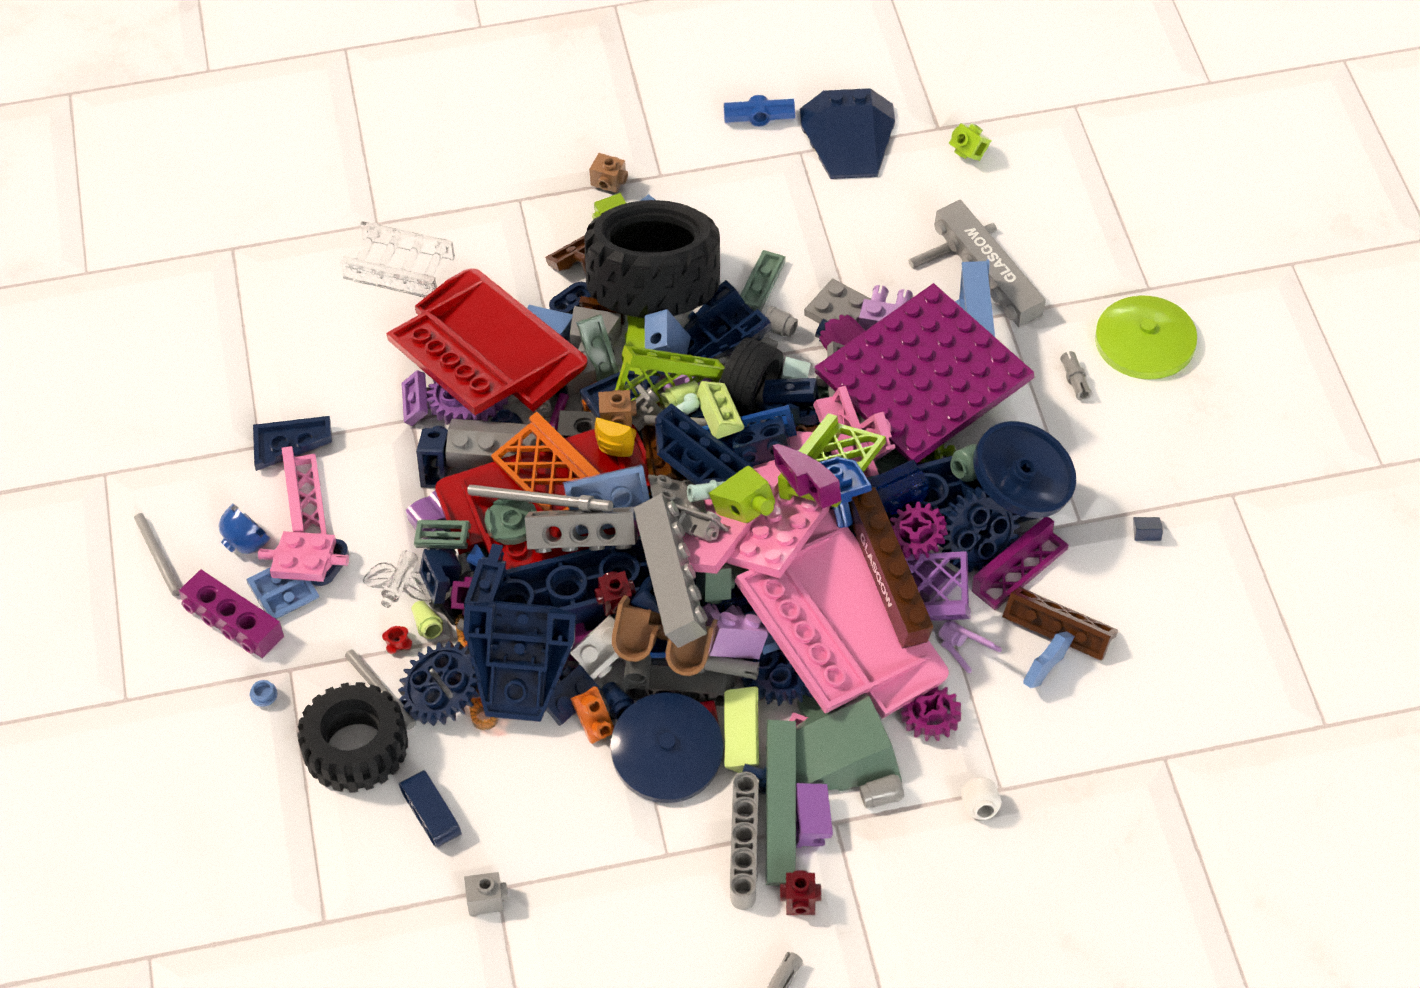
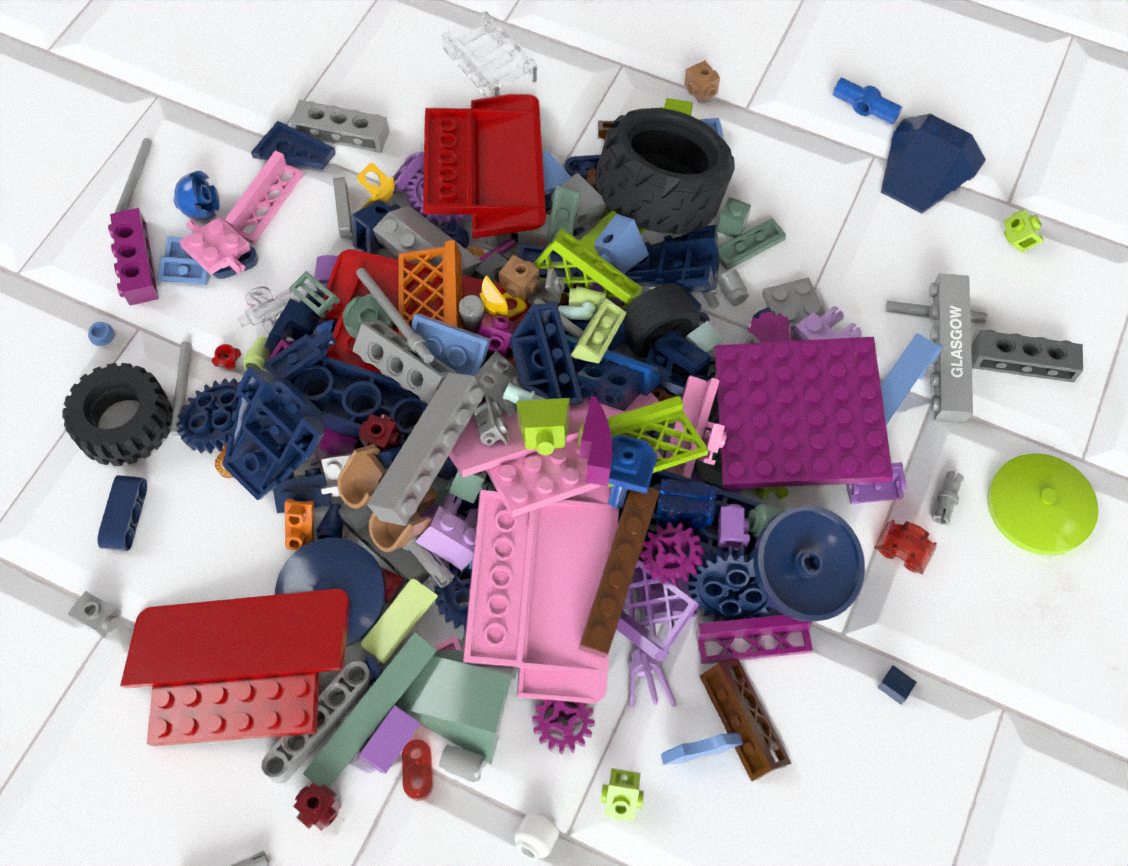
camera: 35 degrees right, 10 degrees up
none -> red slope [120,589,350,746]
none -> light grey brick [290,100,389,153]
none -> light grey beam [333,177,353,238]
none -> yellow piece [357,163,395,210]
none -> clear red plate [402,739,433,801]
none -> light grey piece [459,295,484,332]
none -> magenta brick [477,313,514,356]
none -> lime brick [600,768,644,821]
none -> sand green brick [717,197,751,238]
none -> medium lavender brick [718,504,750,550]
none -> medium lavender hinge [846,462,907,504]
none -> clear red cylinder [874,520,937,575]
none -> dark grey brick [972,330,1083,383]

